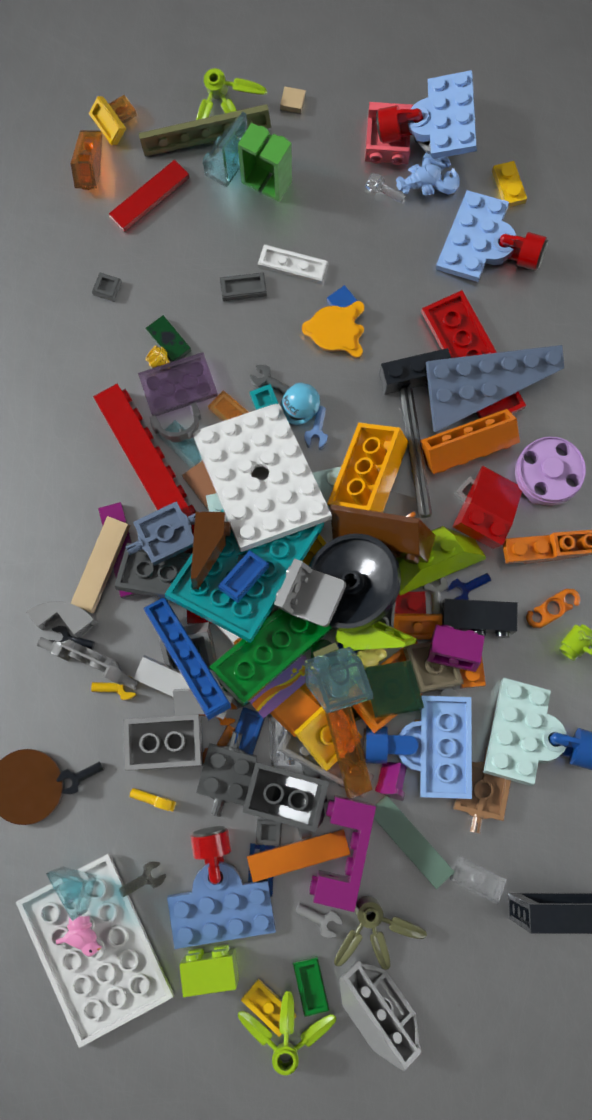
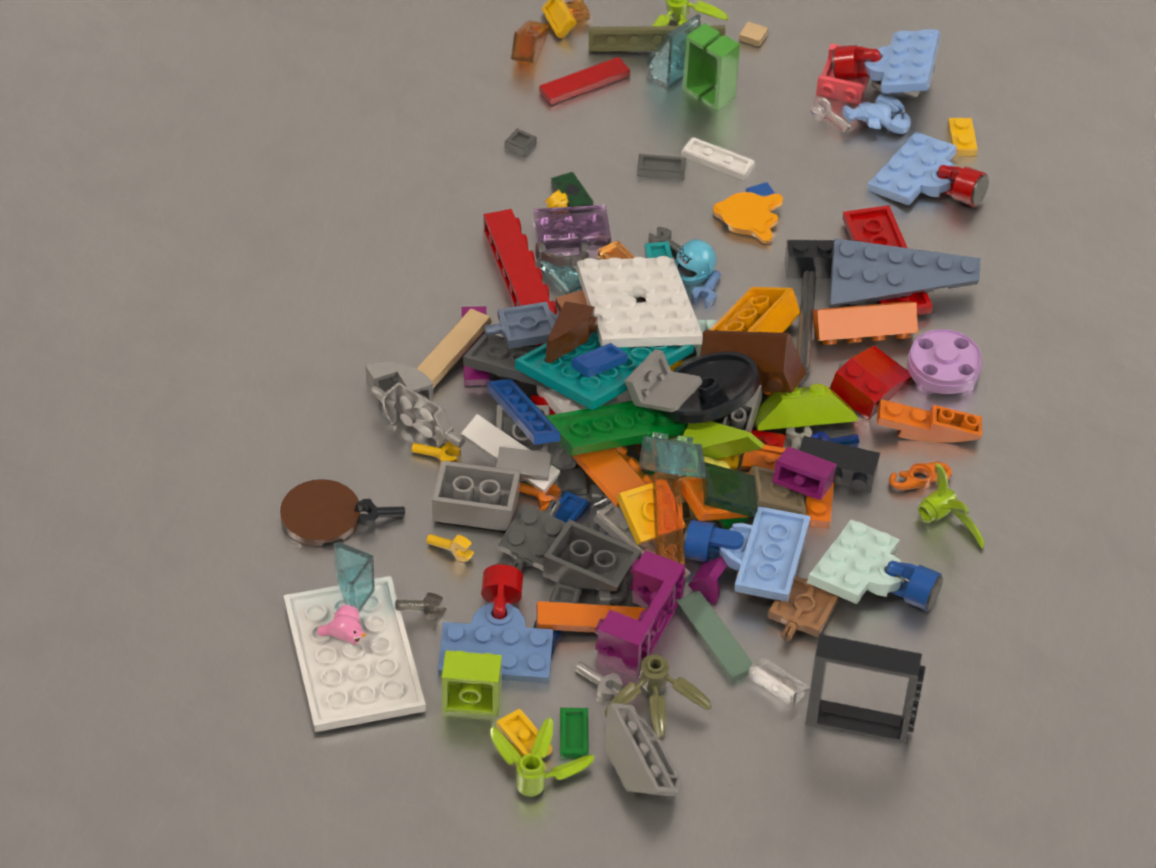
camera: 10 degrees right, 30 degrees down
medium lavender sticker [249,655,318,718] -> none

